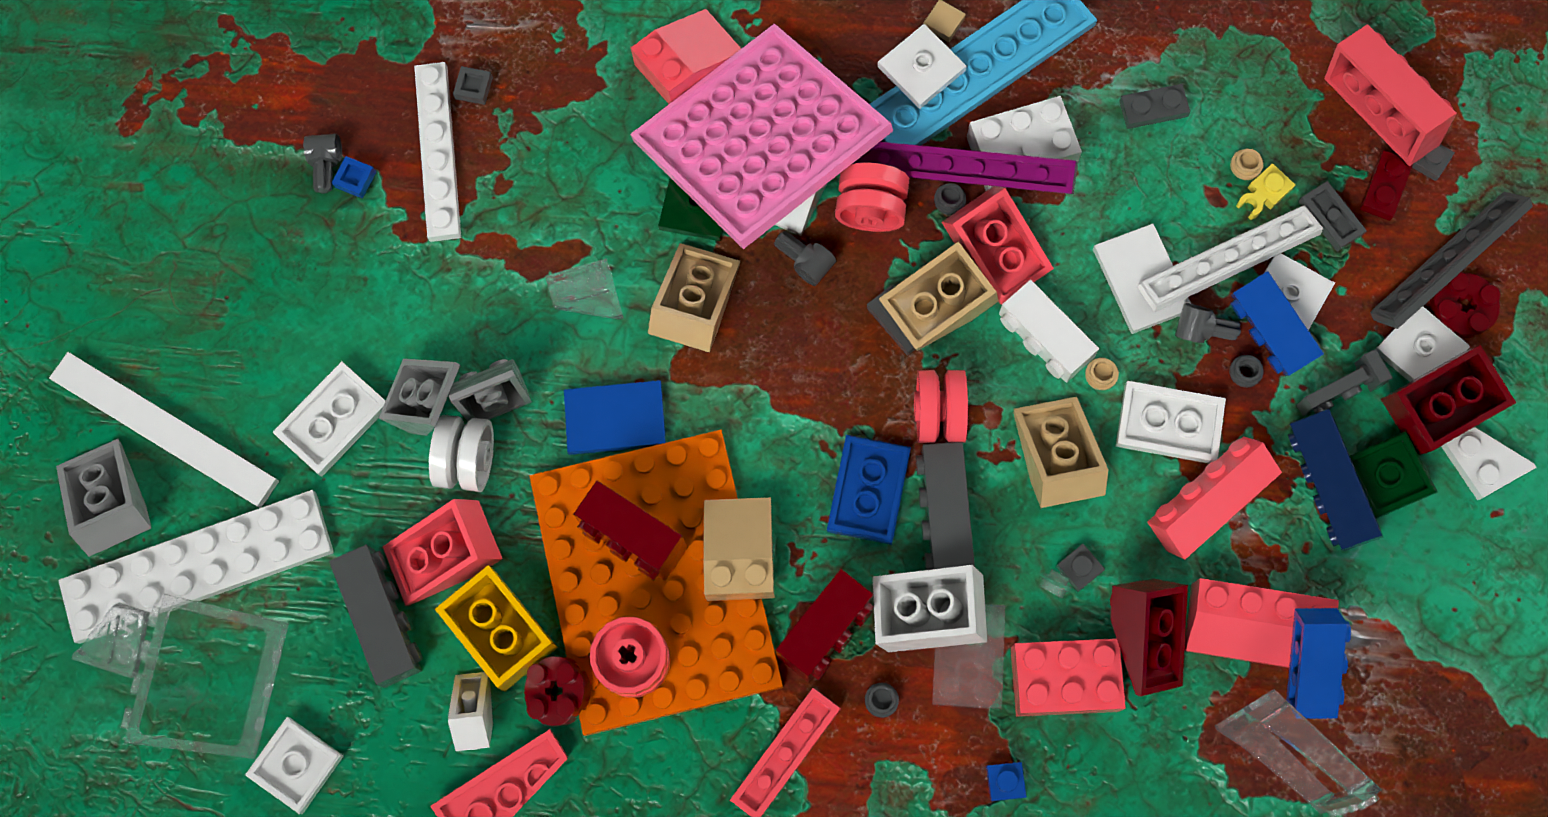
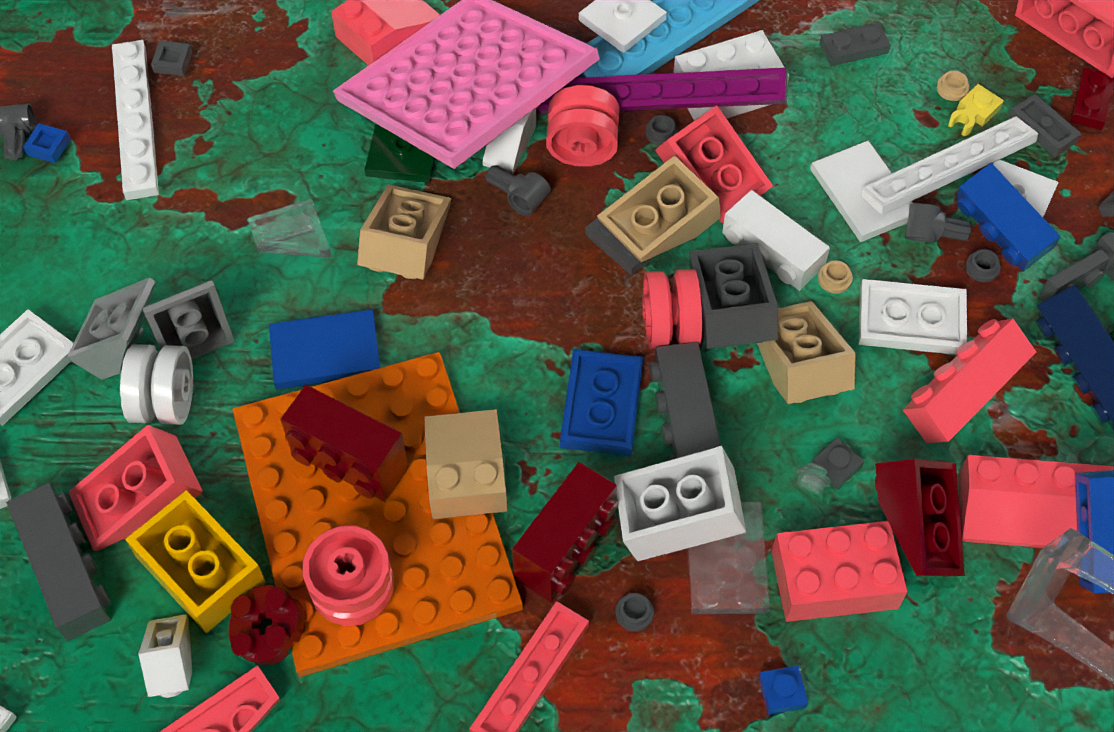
camera: 10 degrees left, 15 degrees down
none -> dark grey brick [689,243,778,349]

